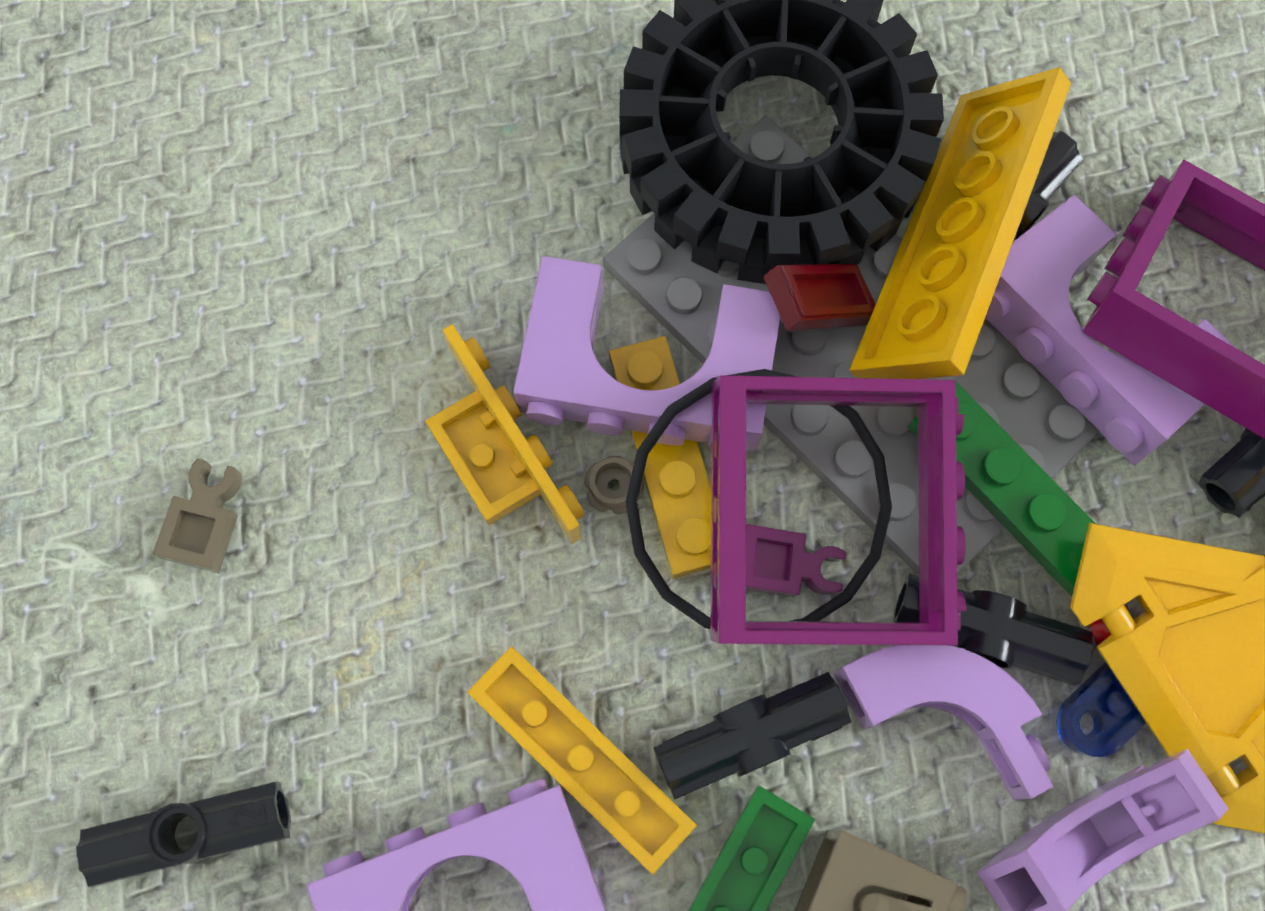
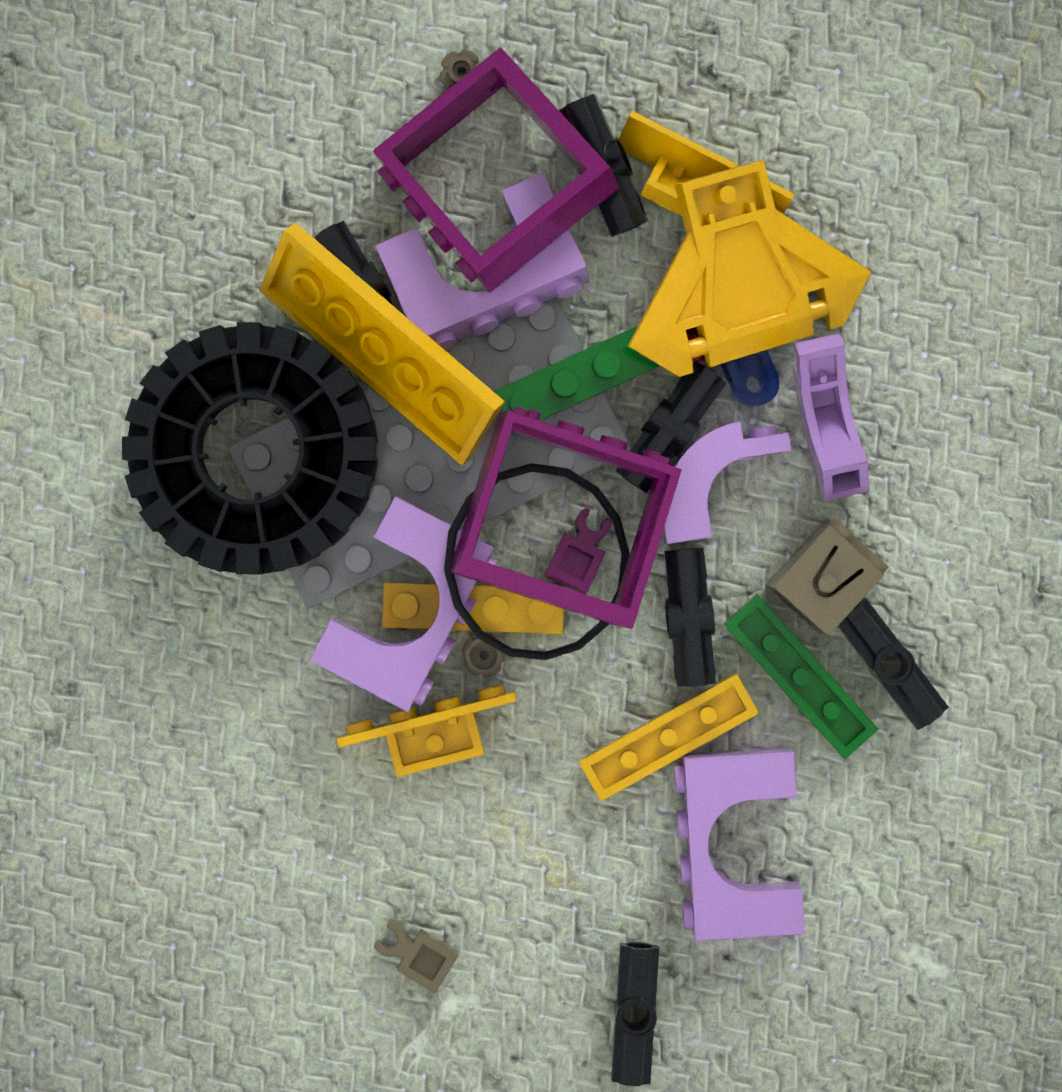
camera: 75 degrees left, 15 degrees up
dark red tile [763,264,876,331] -> none

